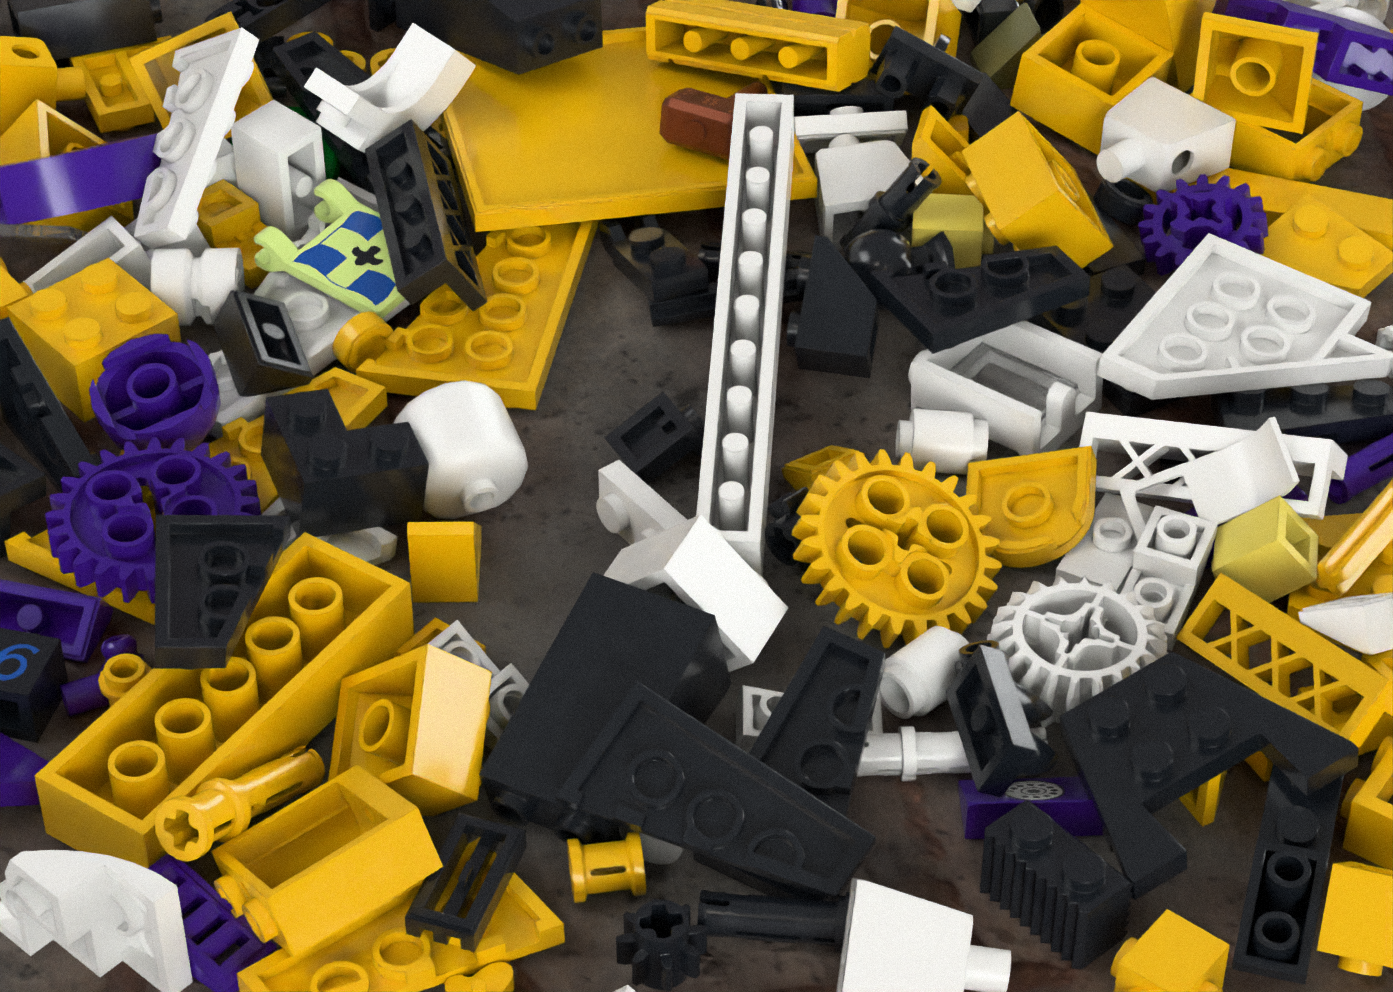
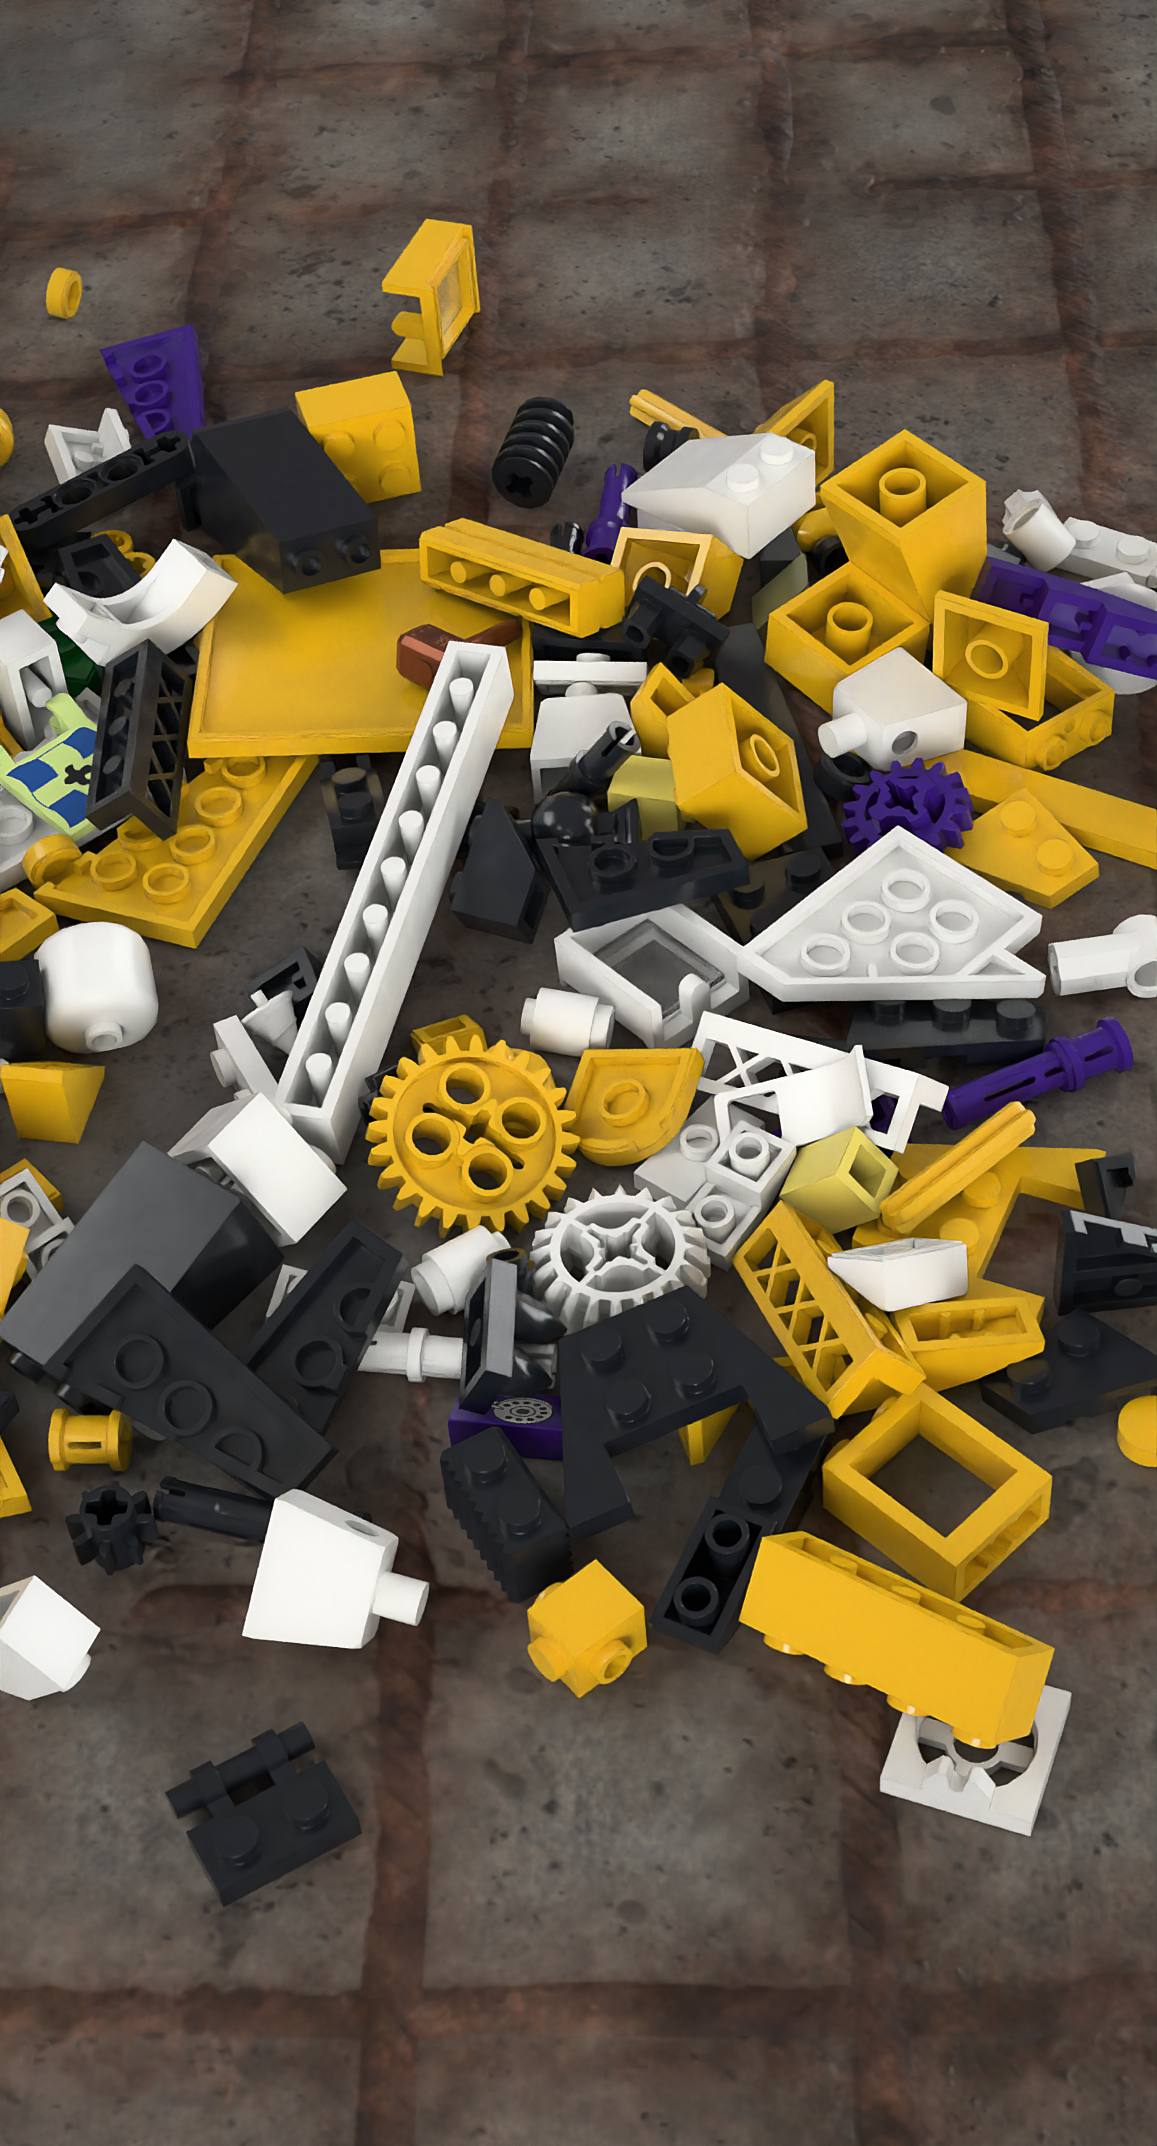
camera: 15 degrees right, 5 degrees up
none -> white piece [240,990,298,1058]

